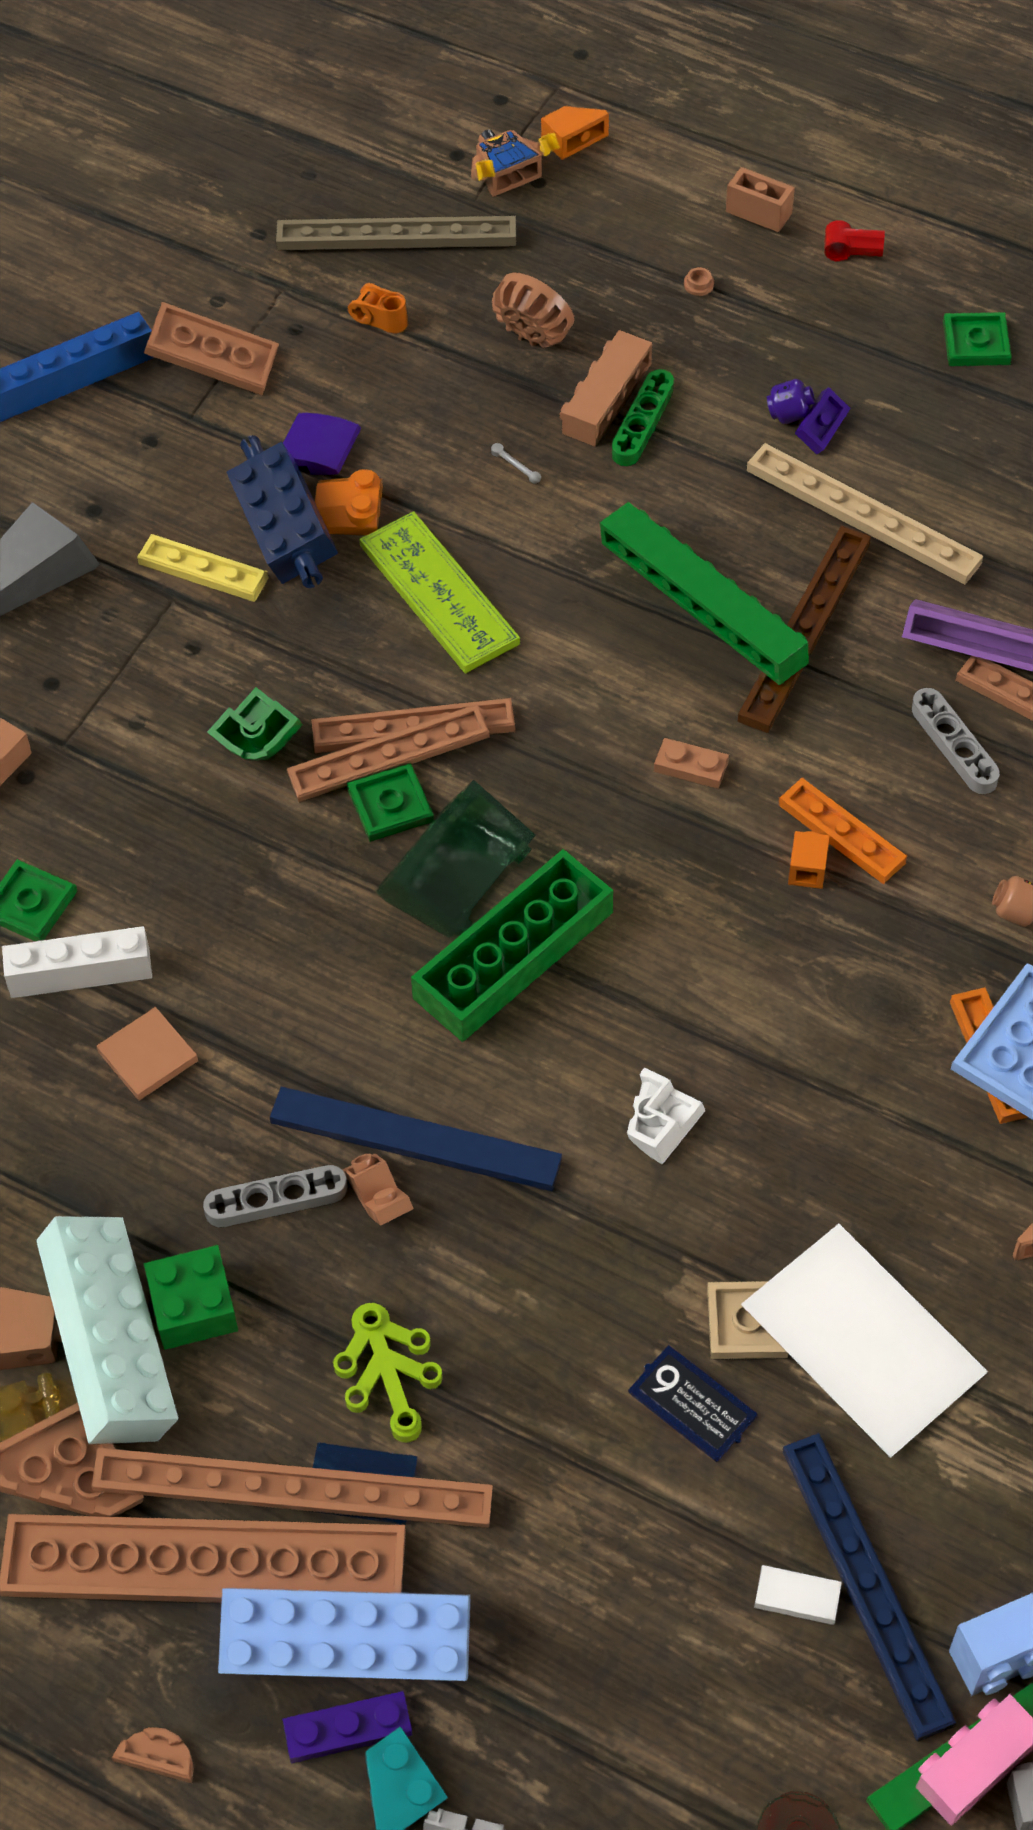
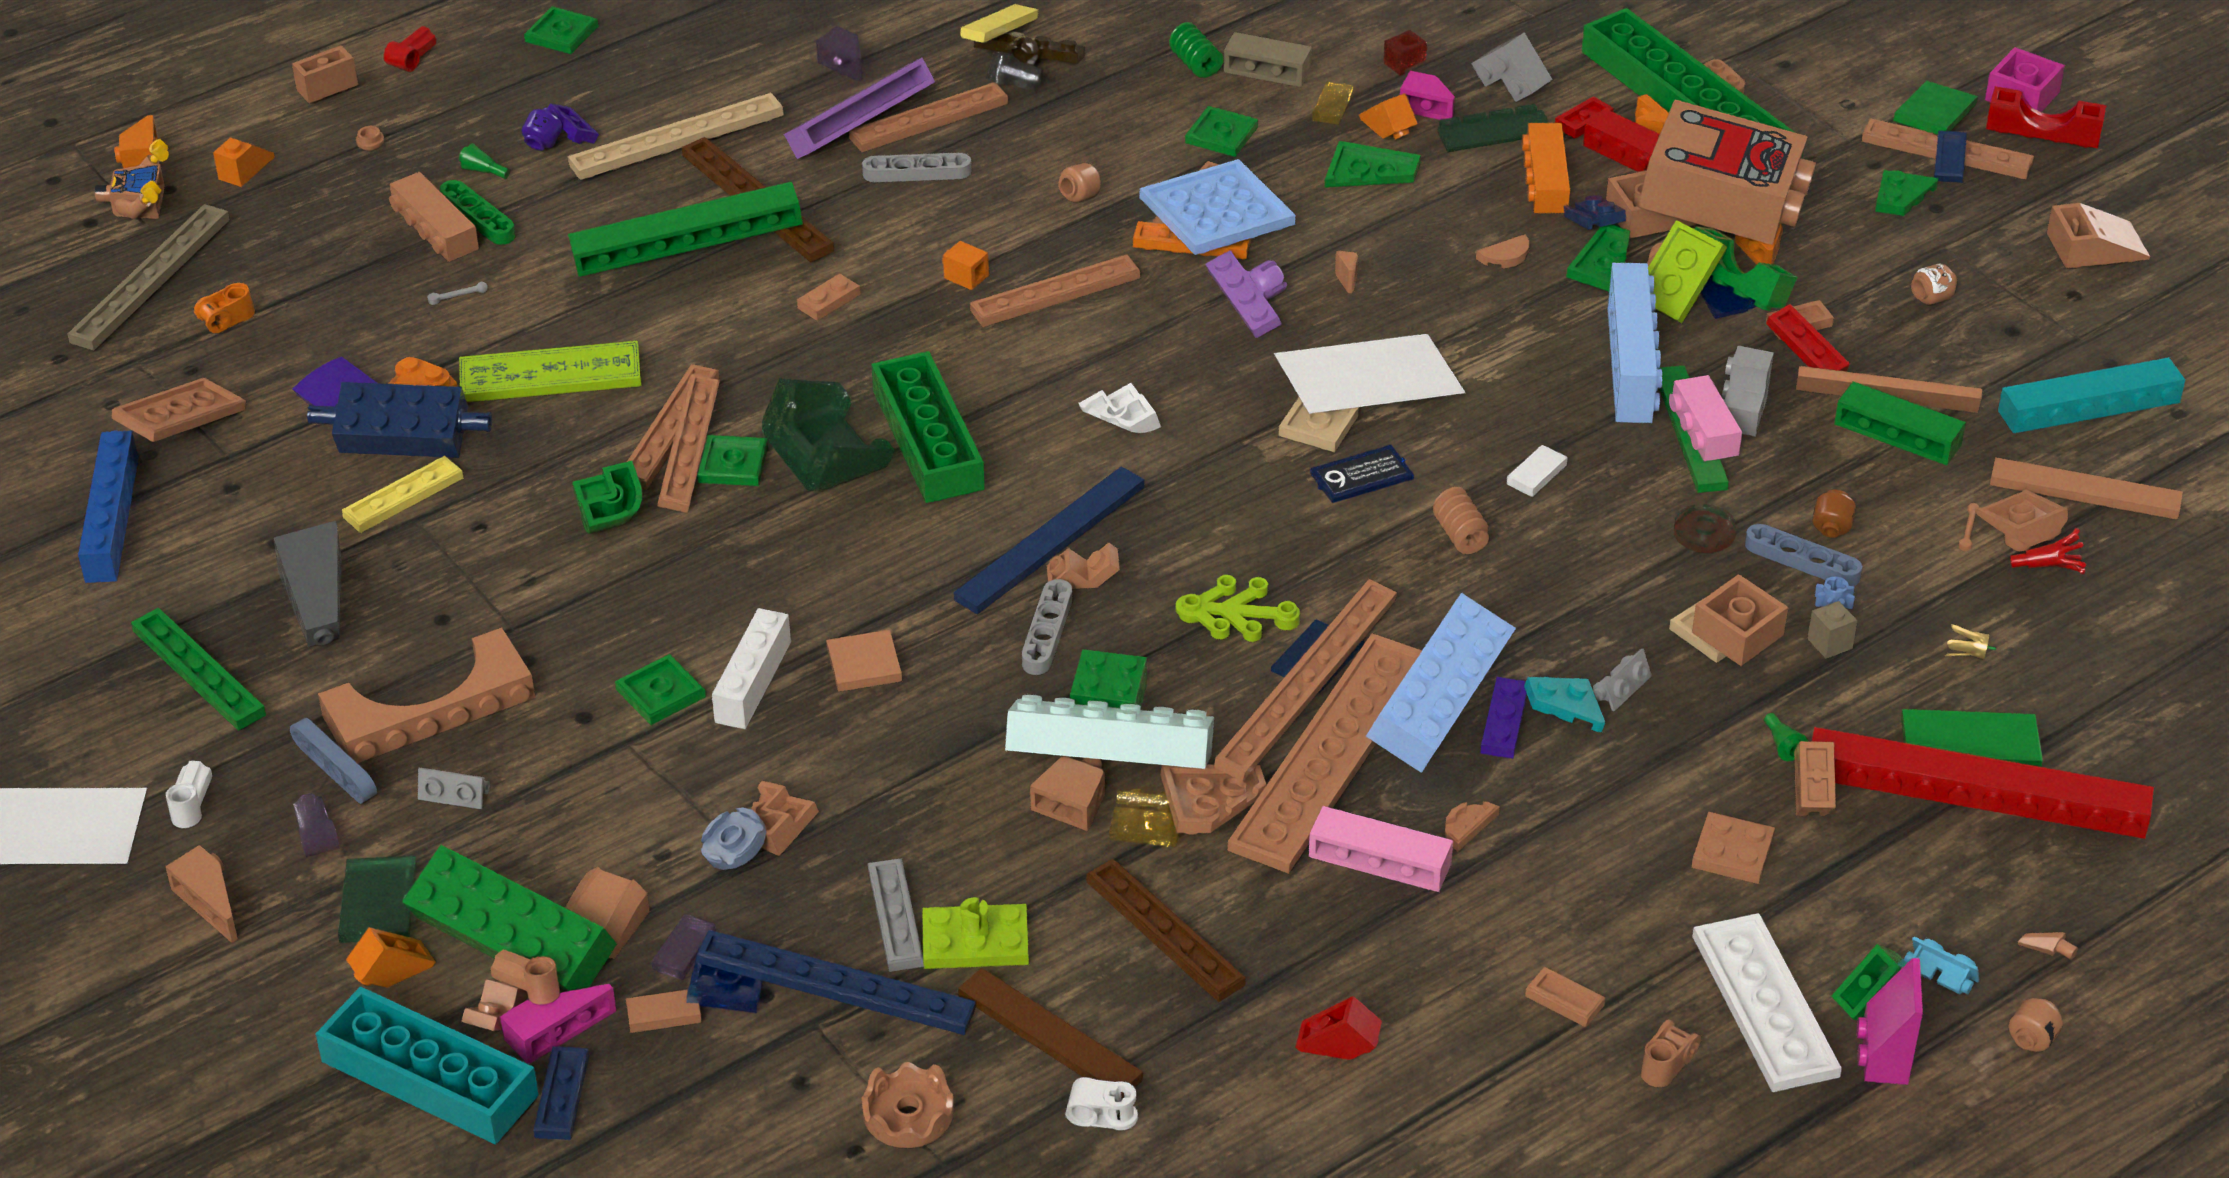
camera: 65 degrees left, 15 degrees down
nougat gear [492,273,574,348] -> none
orange plate [779,778,907,885] -> none
dark blue tile [782,1433,956,1742] -> none
none -> orange slope [213,138,275,187]
none -> green cone [459,143,510,179]
none -> nougat tile [970,255,1140,327]
none -> medium lavender plate [1205,250,1287,338]
none -> bright pink brick [1309,806,1453,892]
none -> nougat piece [1433,487,1489,554]

